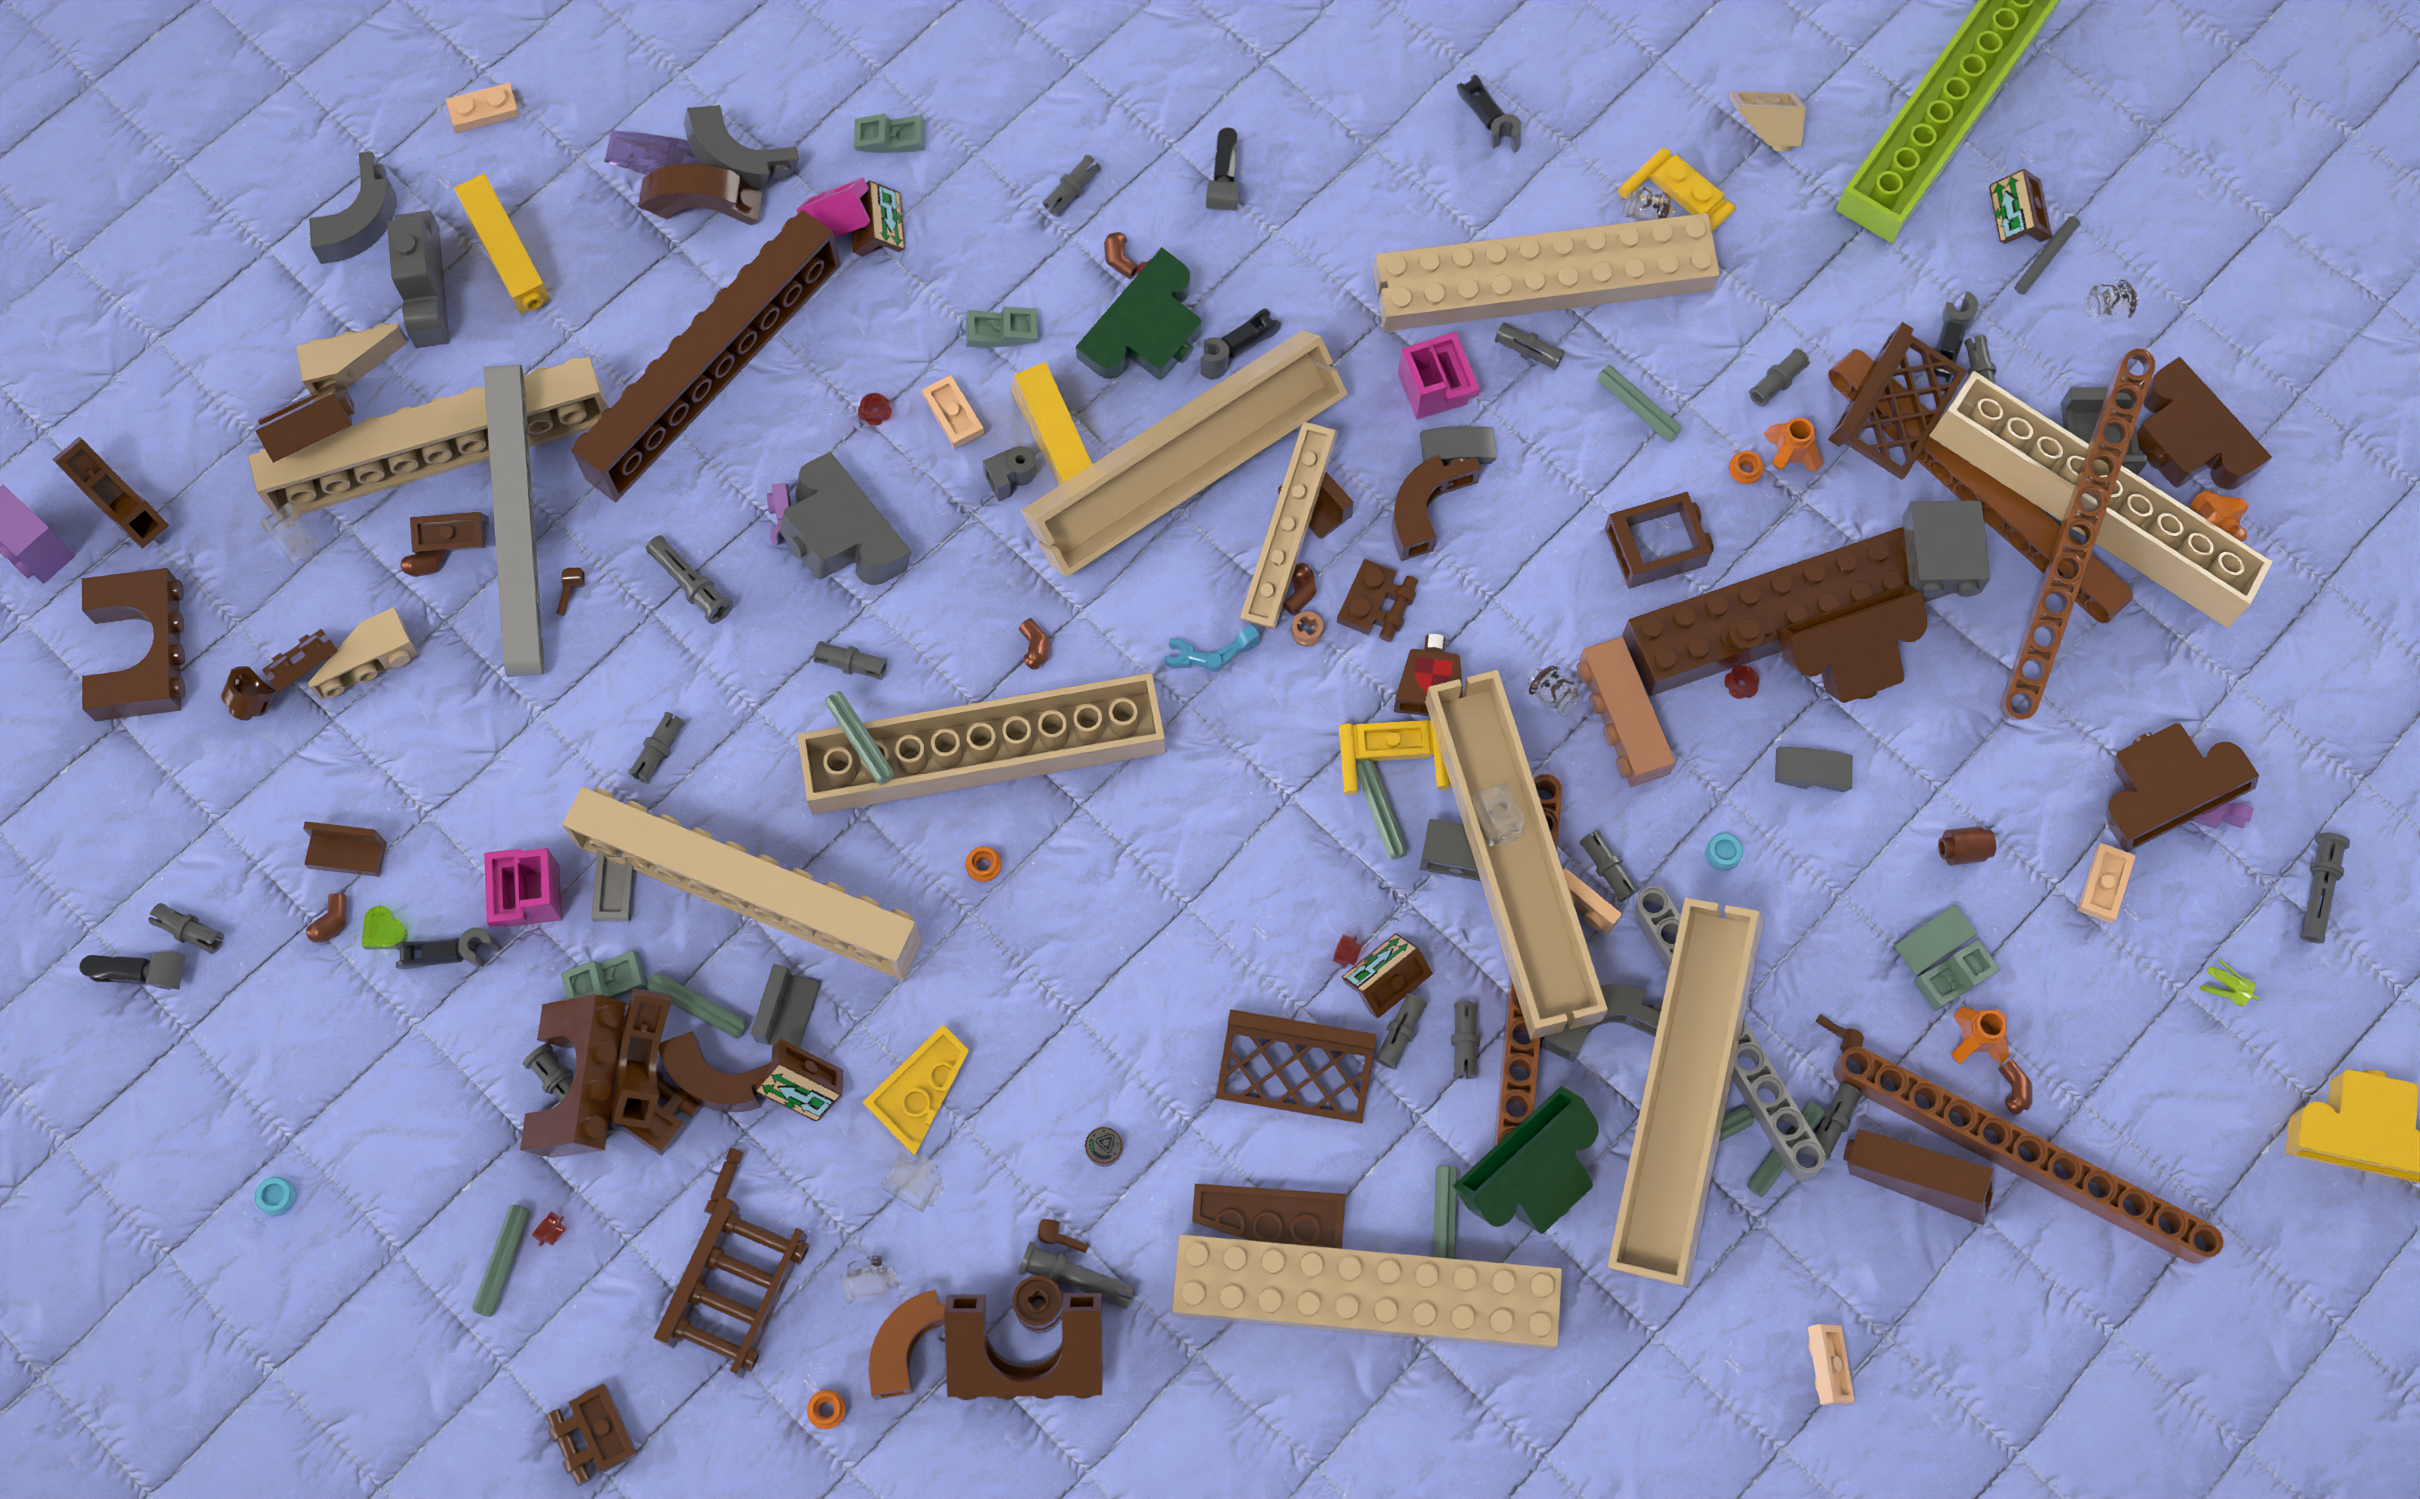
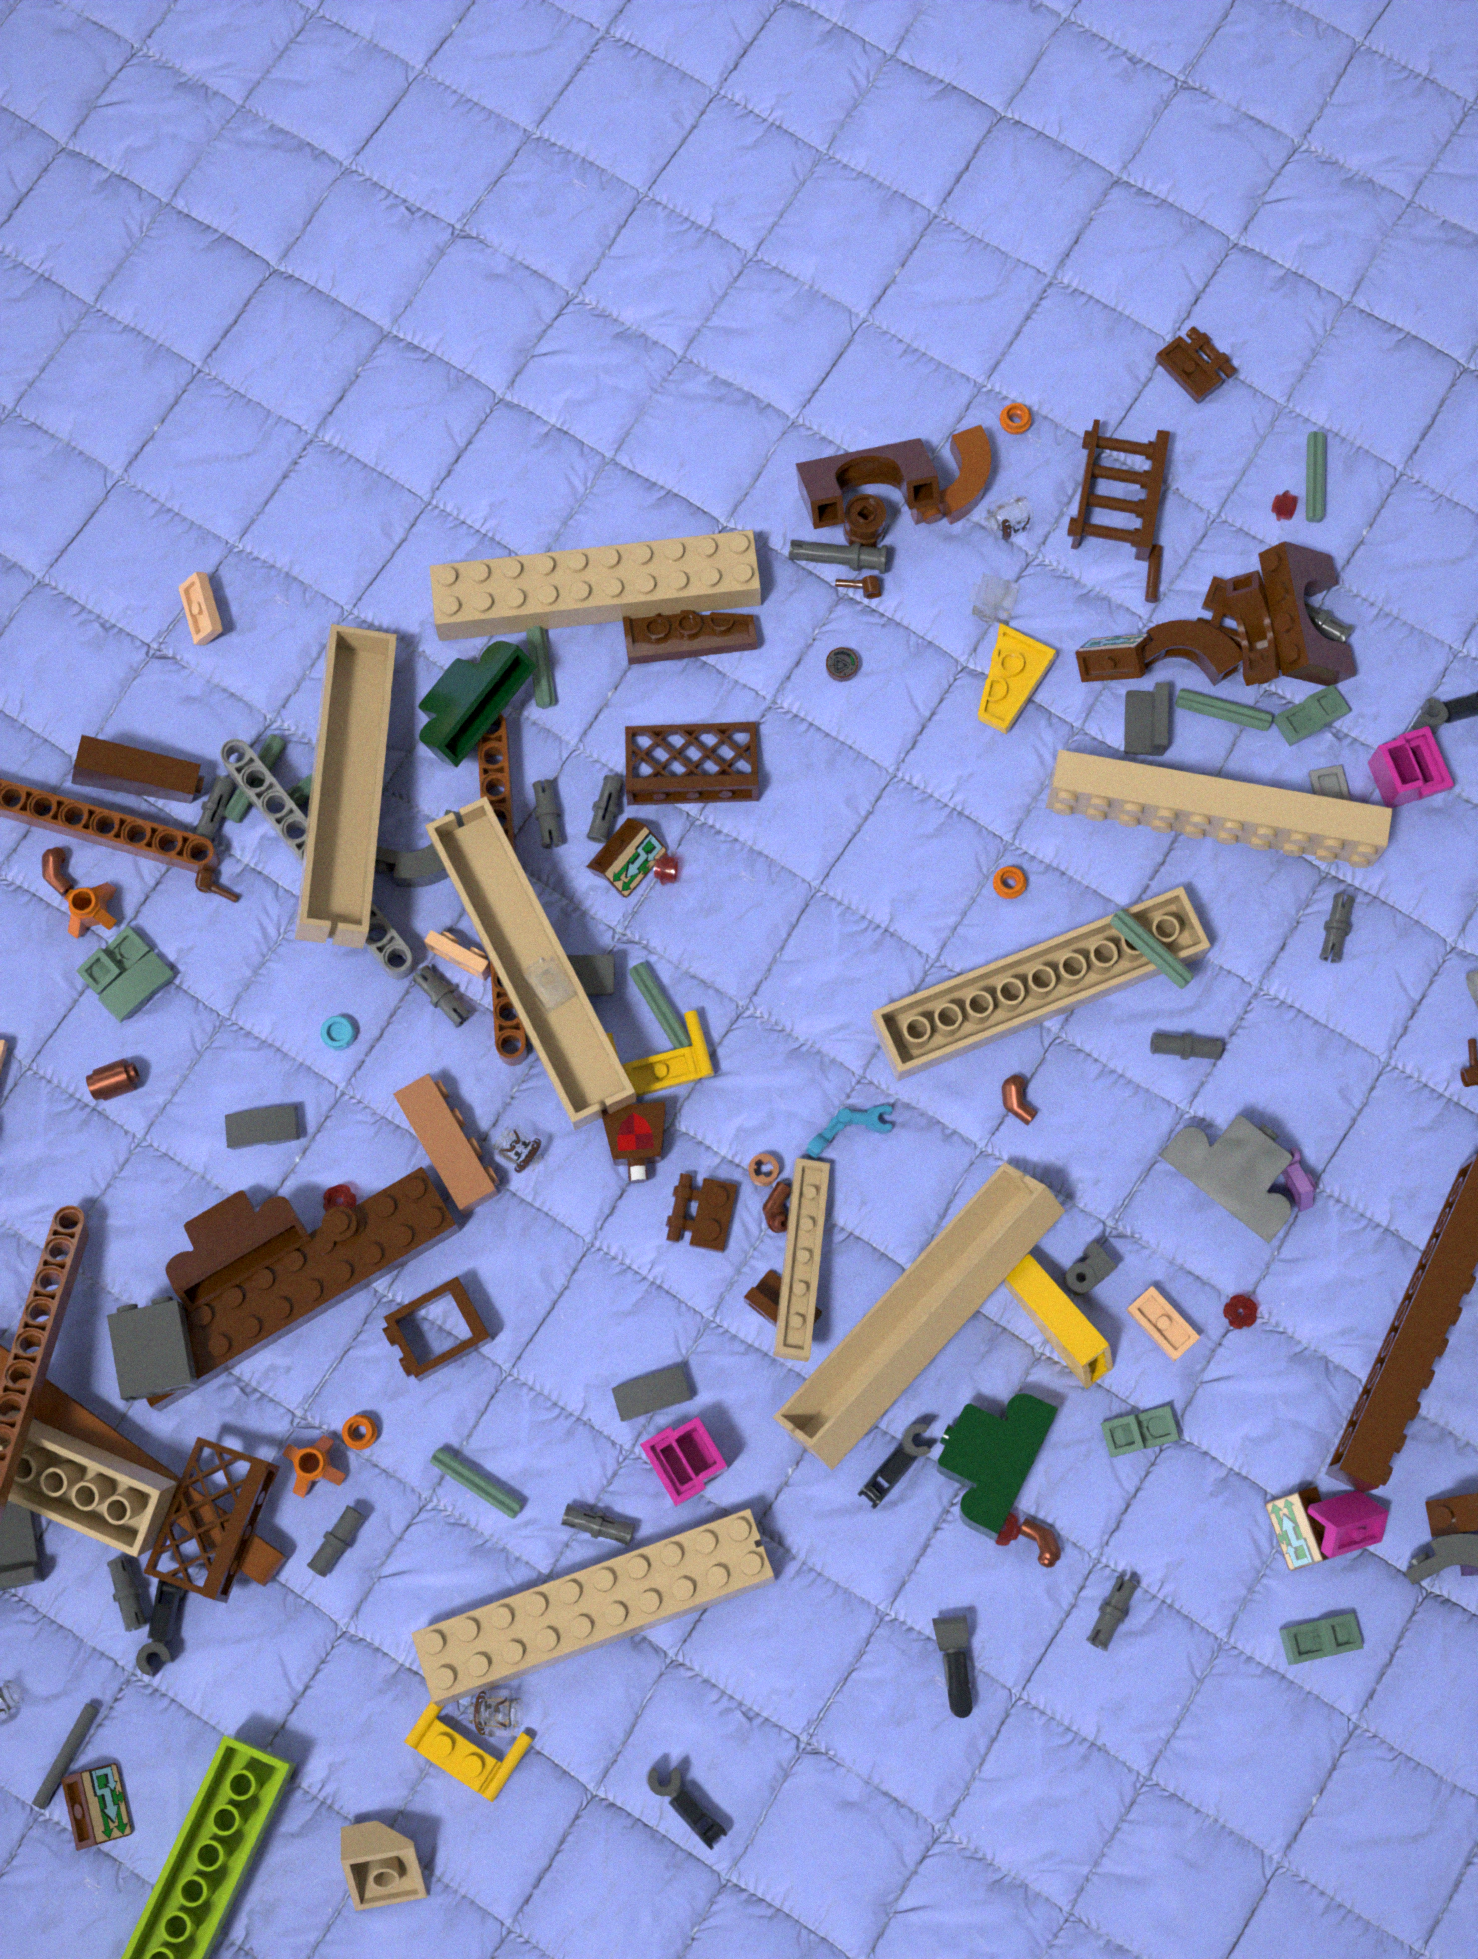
camera: 170 degrees right, 5 degrees up
dark grey pin [646,535,733,624] -> none
reddish brown arch [1392,455,1481,561] -> none

